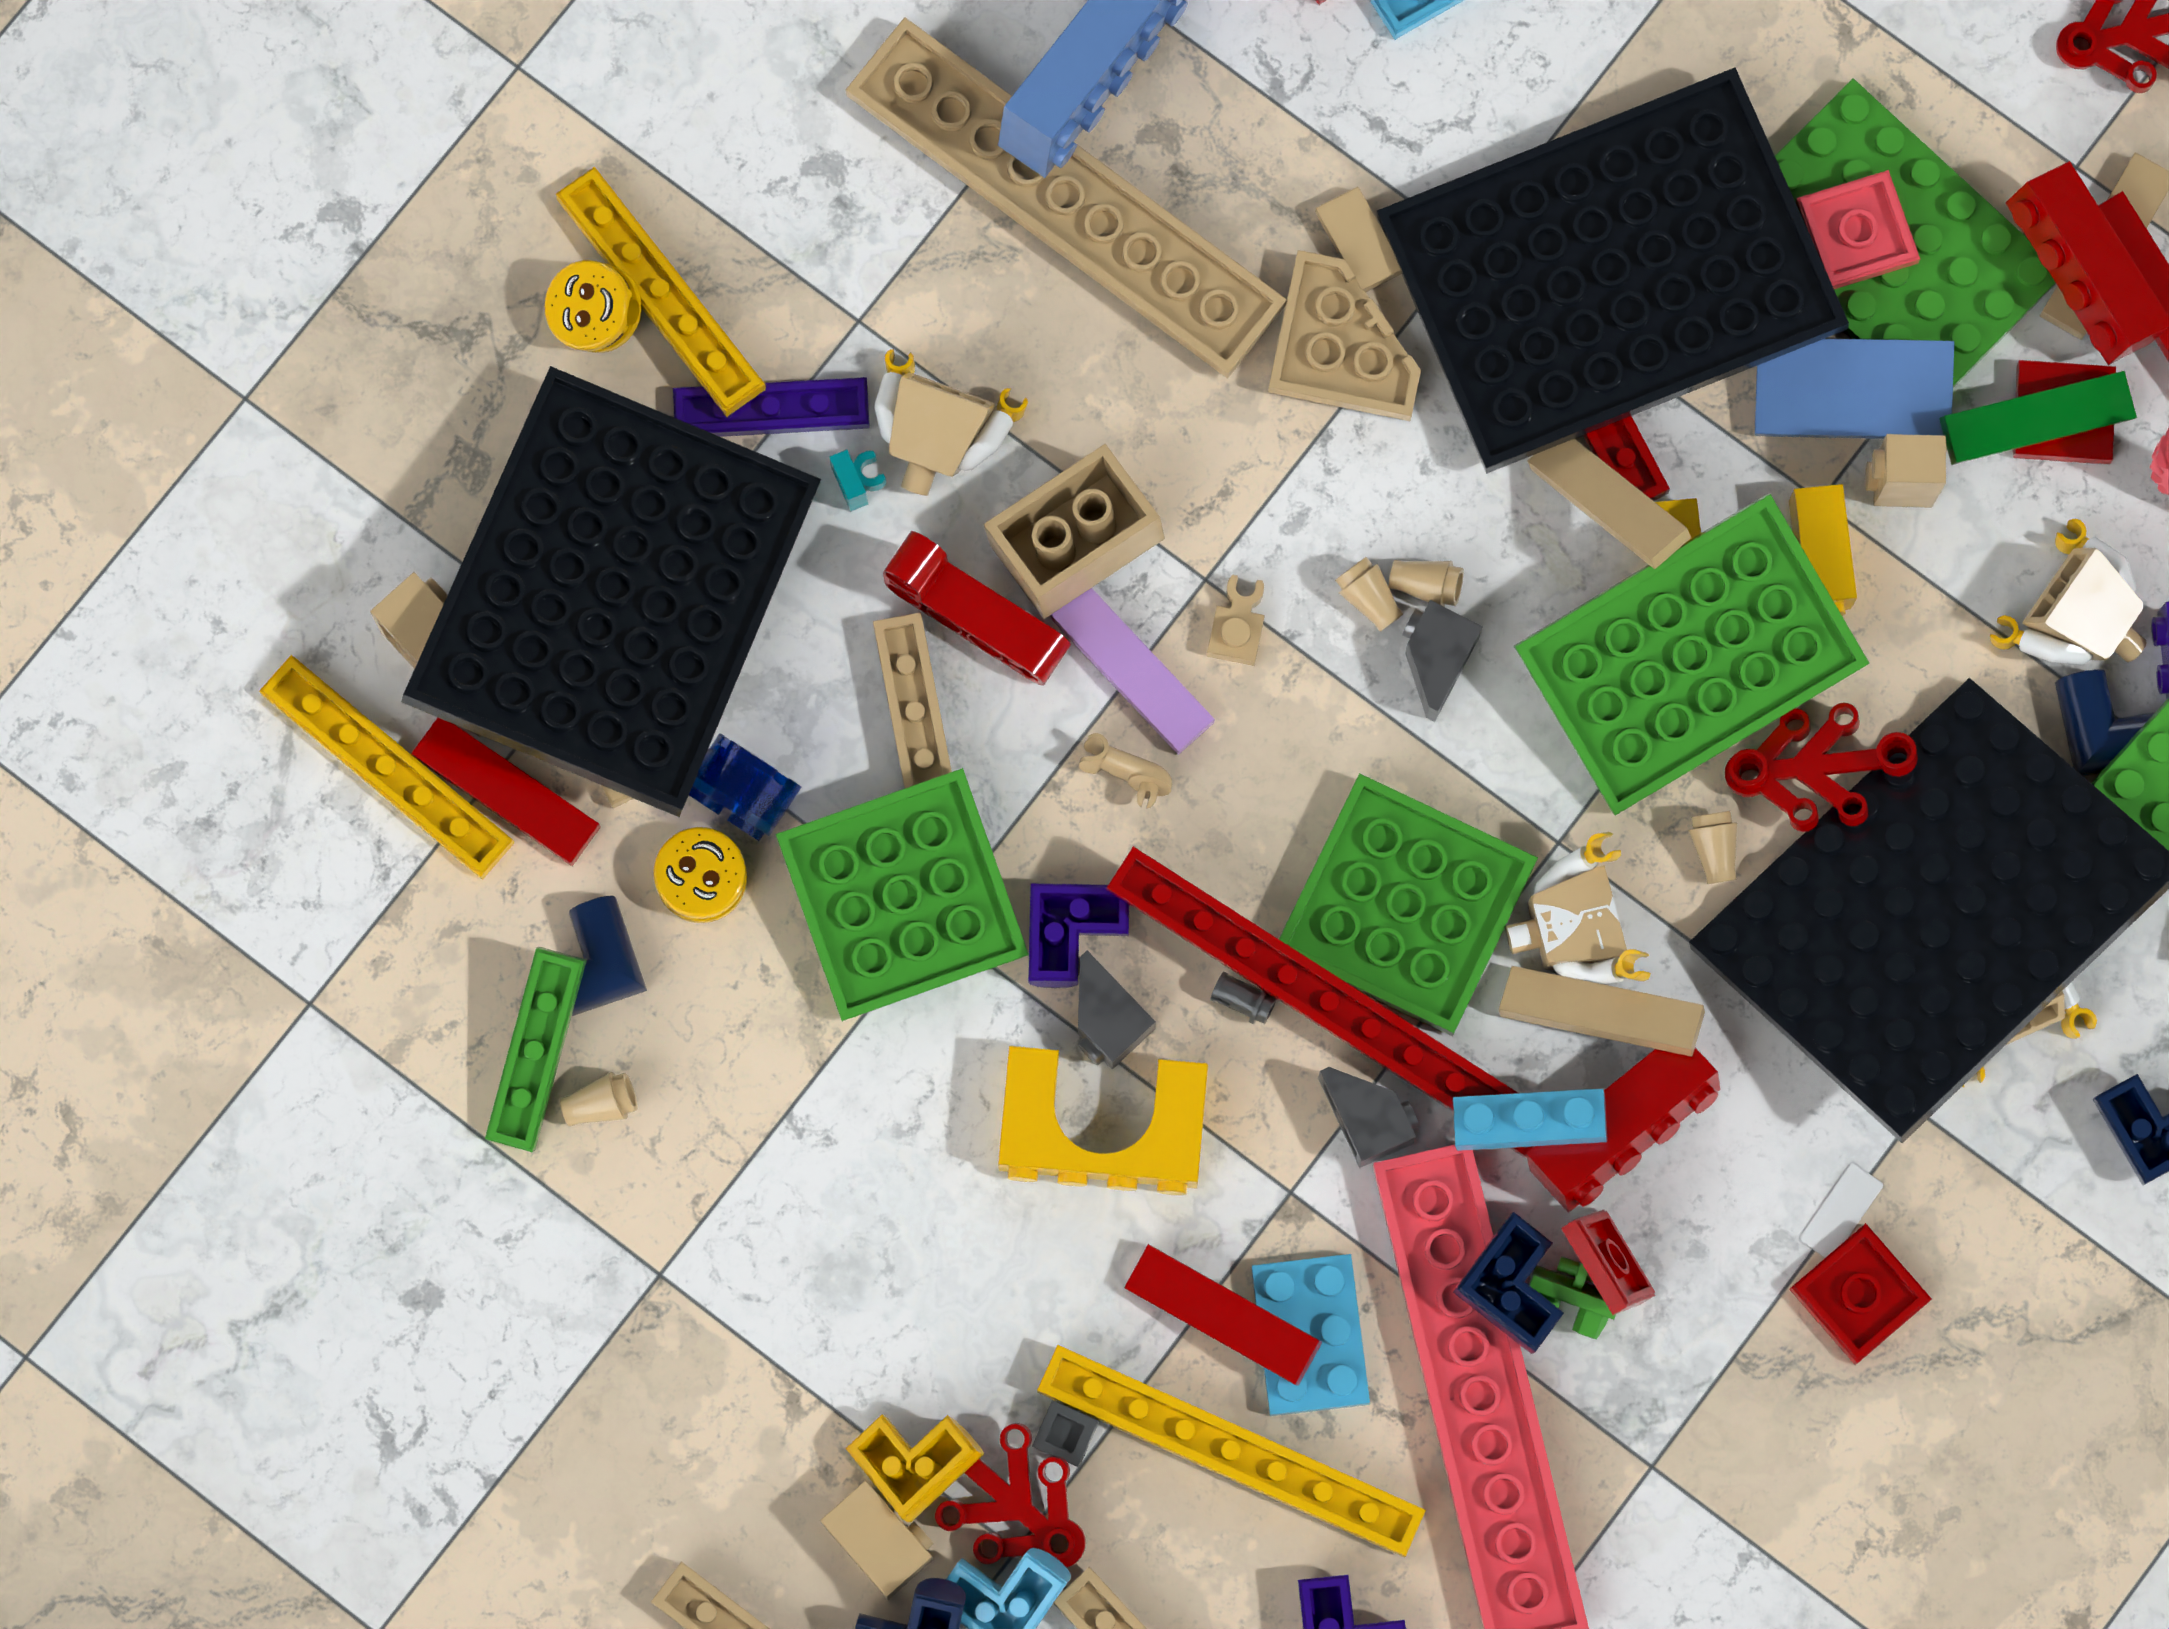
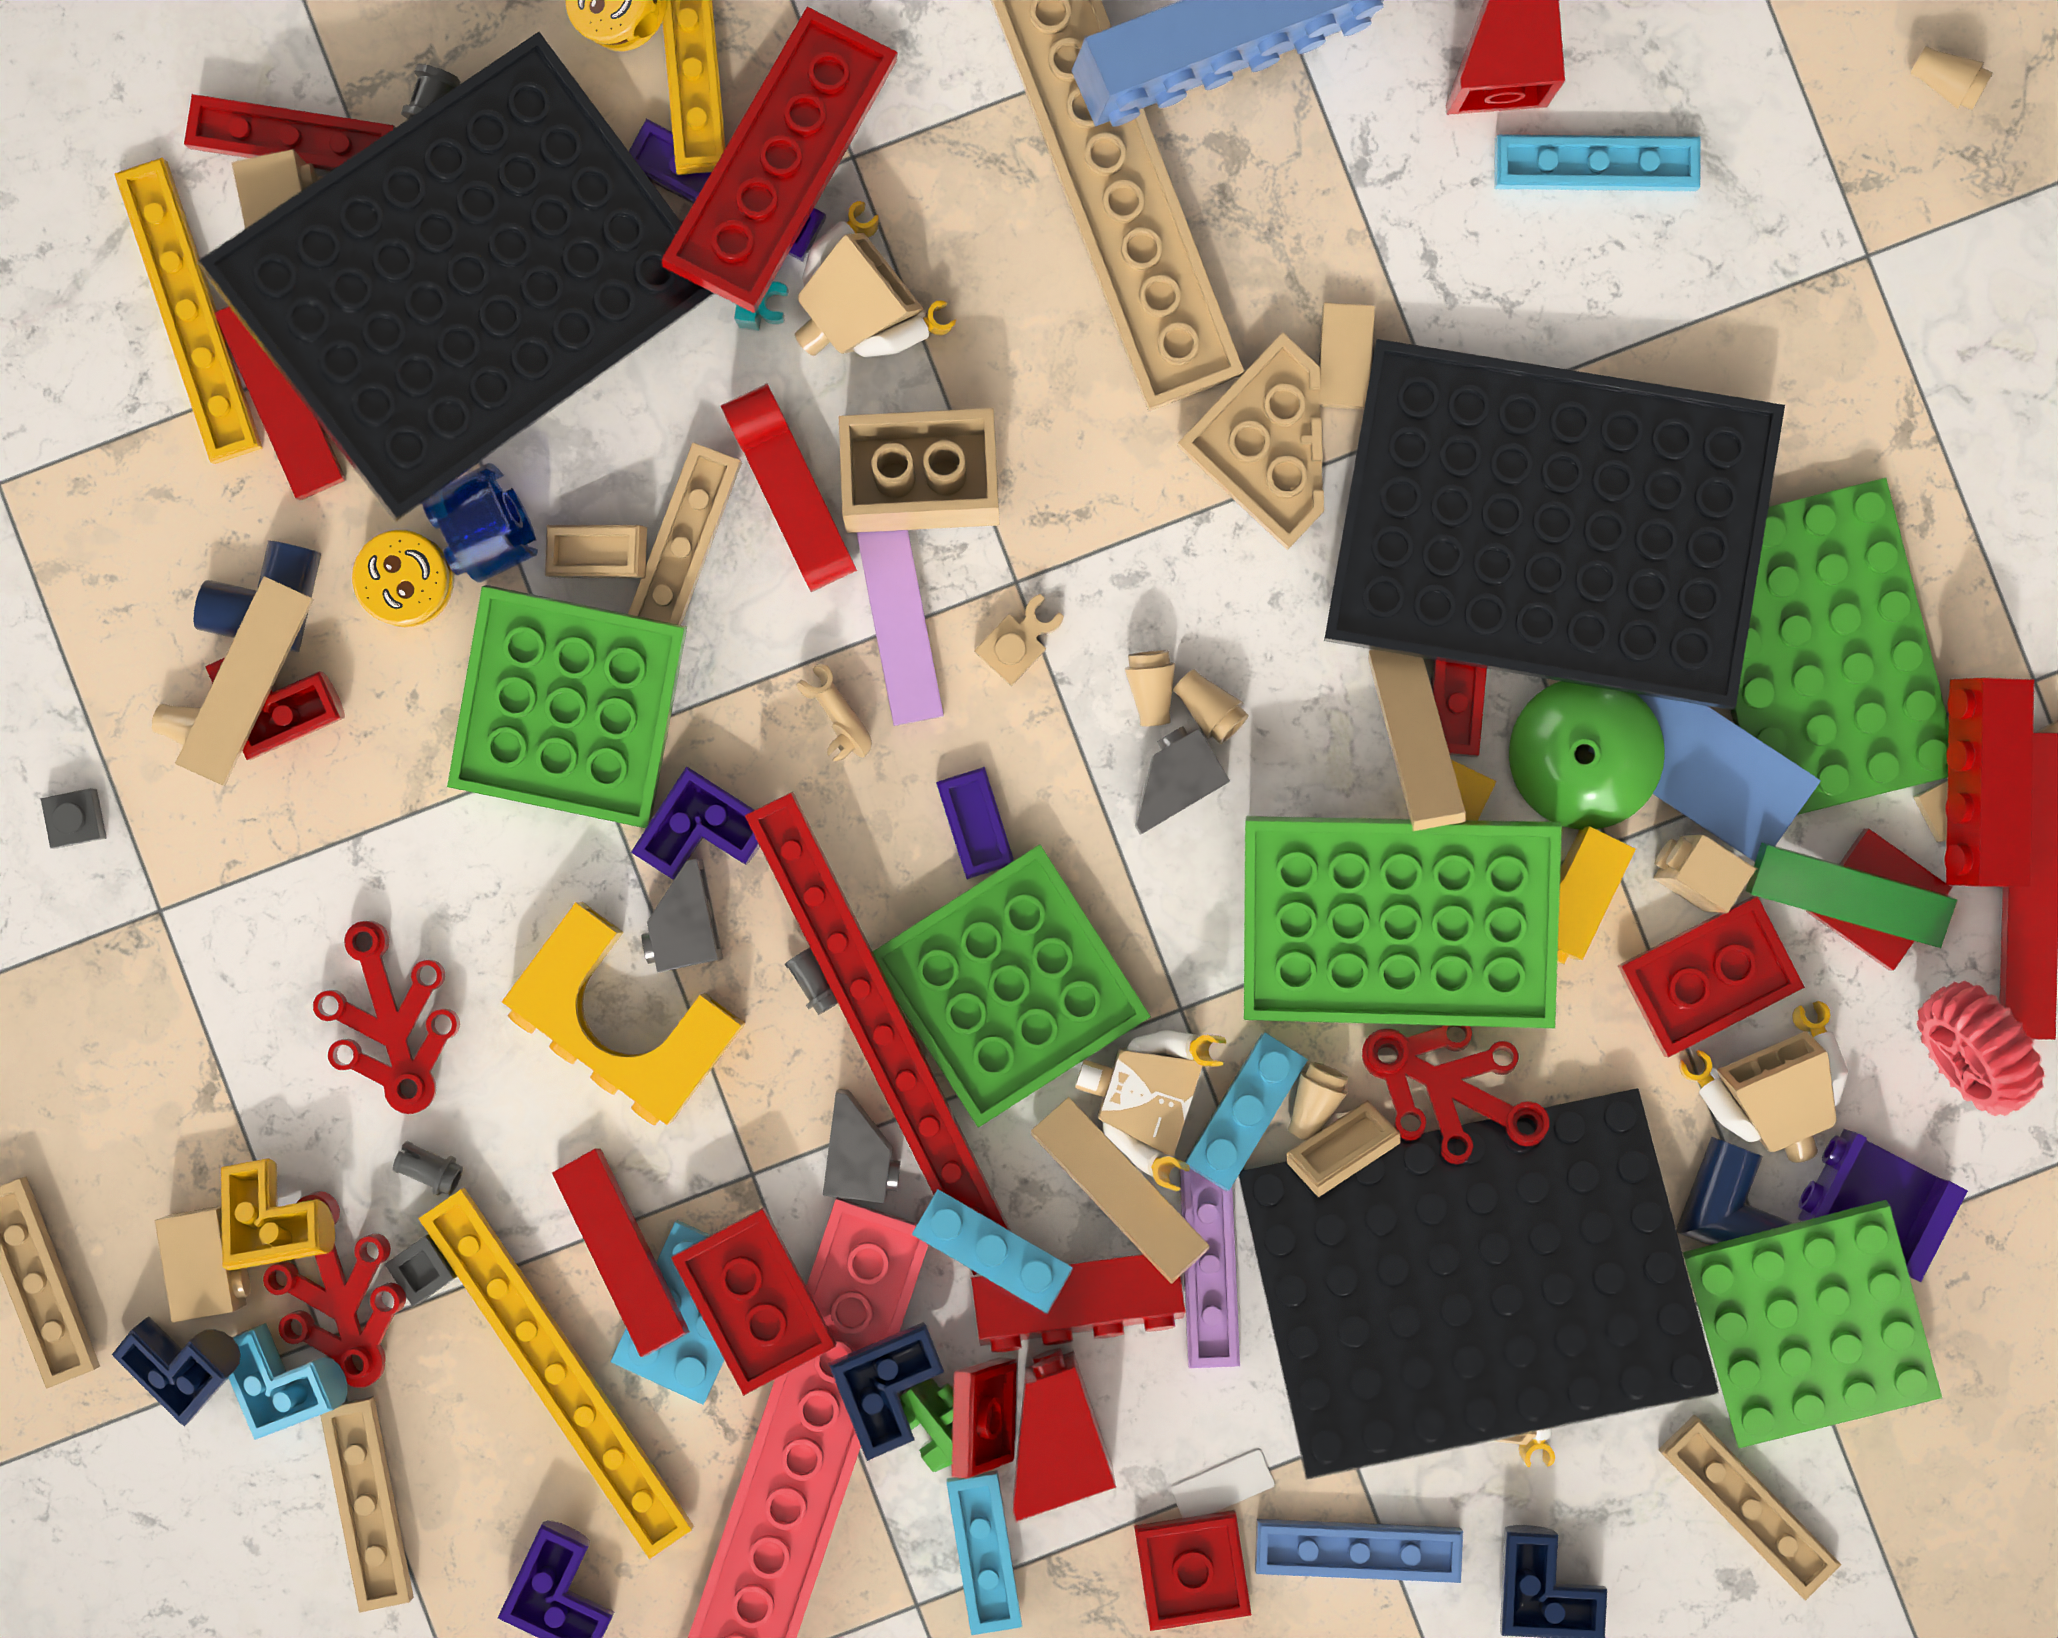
camera: 25 degrees right, 10 degrees up
bright green tile [485,947,587,1152] -> none
coral tile [1795,170,1920,289] -> none
none -> dark grey plate [40,788,107,849]
none -> tan tile [175,576,313,786]
none -> red plate [184,94,396,171]
none -> red brick [205,658,345,761]
none -> red plant [313,921,460,1114]
none -> dark grey pin [393,1141,463,1195]
none -> dark grey bush [401,64,461,119]
none -> tan tile [545,525,647,578]
none -> red plate [662,6,898,314]
none -> red plate [671,1207,836,1396]
none -> dark purple tile [936,767,1014,879]
none -> medium azure plate [946,1470,1022,1635]
none -> red slope [1013,1348,1116,1522]
none -> lavender tile [1179,1168,1240,1368]
none -> medium azure plate [1184,1032,1308,1191]
none -> medium blue tile [1255,1519,1463,1583]
none -> tan tile [1286,1100,1400,1197]
none -> bright green dish [1509,681,1665,830]
none -> red plate [1617,896,1805,1058]

